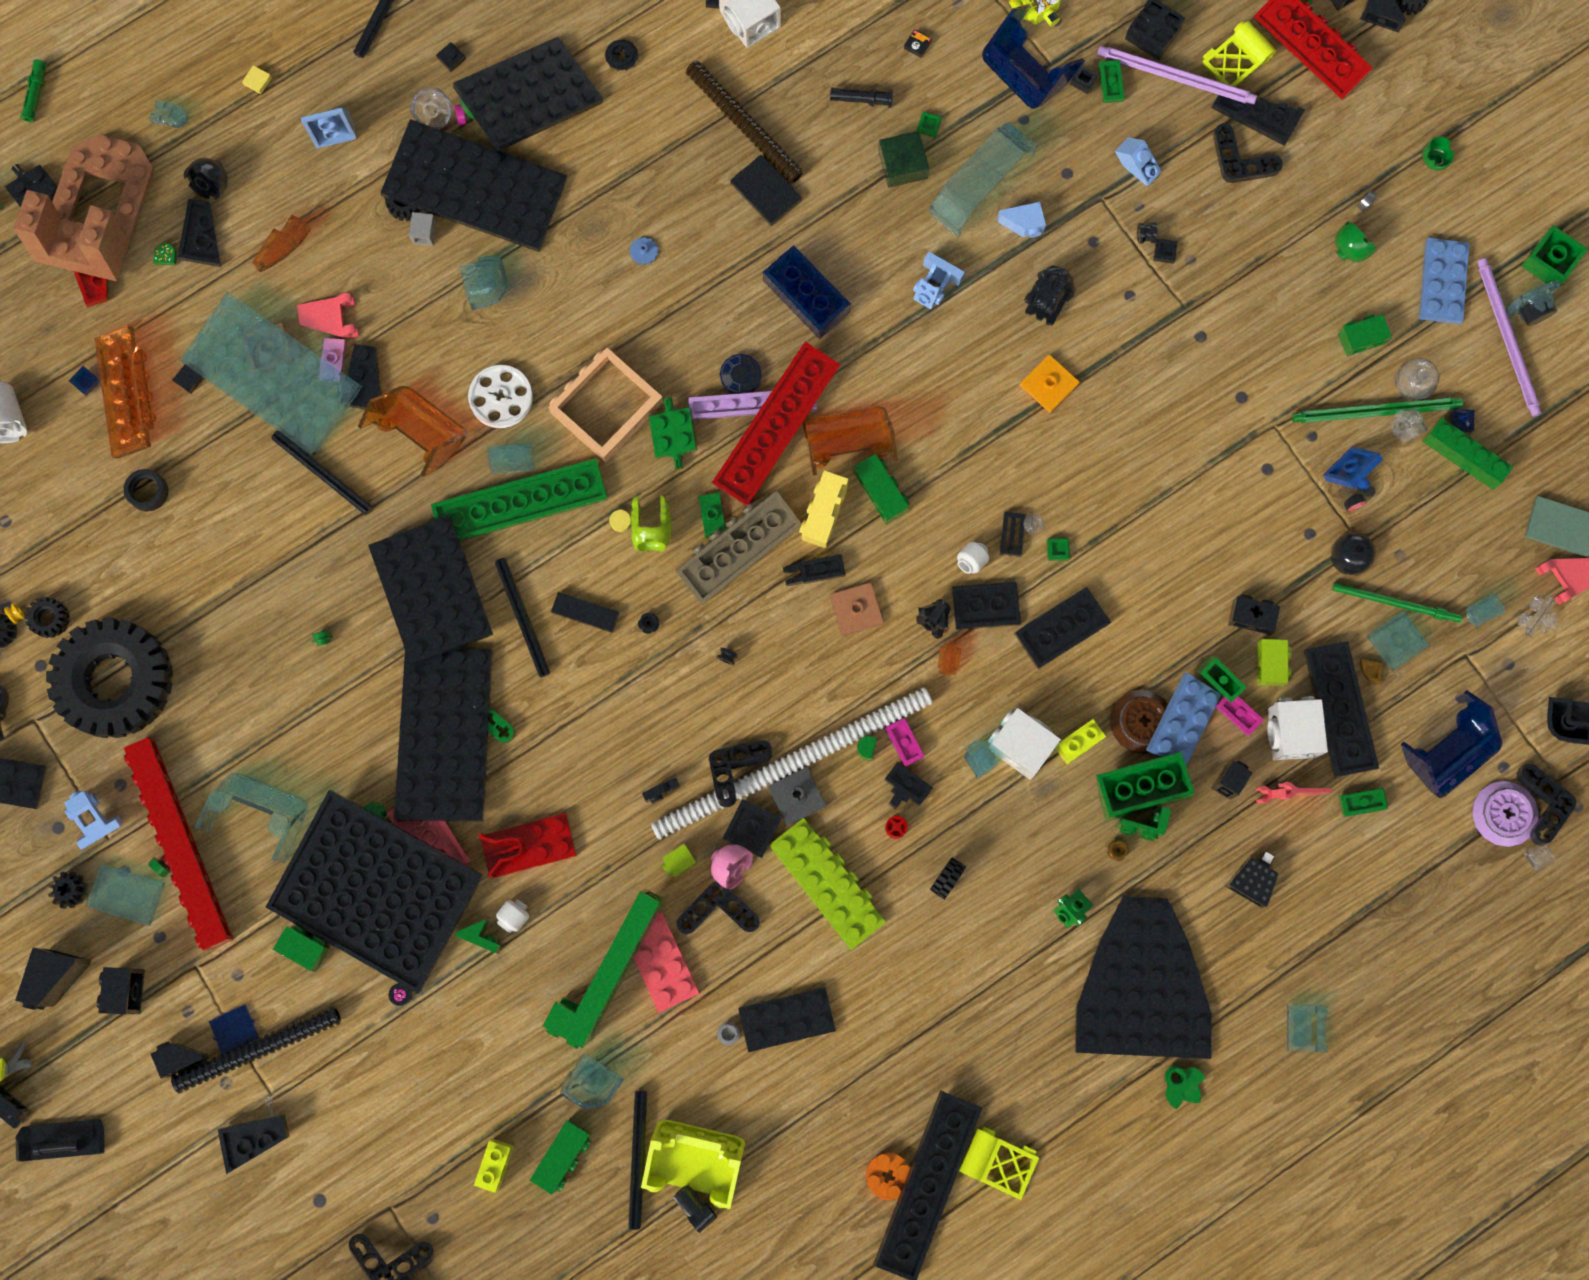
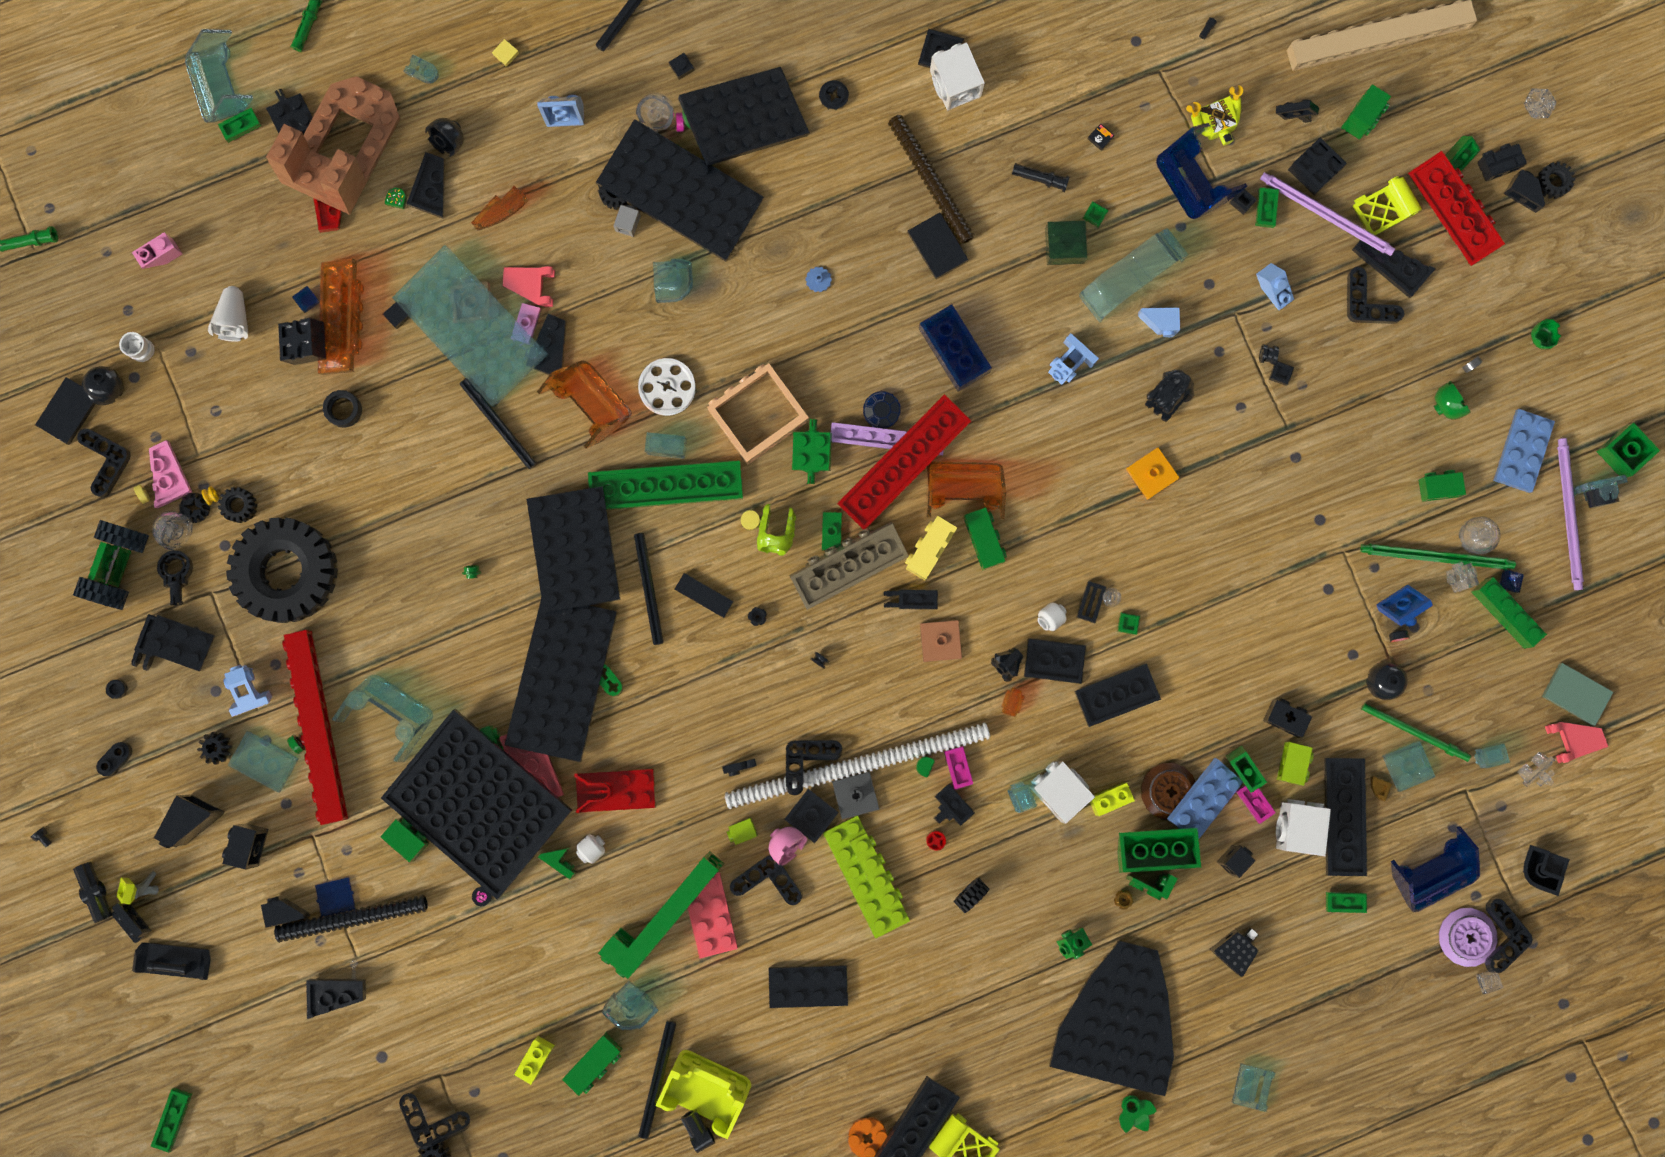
camera: 10 degrees right, 5 degrees up
light grey plate [717,1022,740,1045] -> none
coral flag [1255,782,1332,804] -> none
none -> black piece [278,318,326,365]

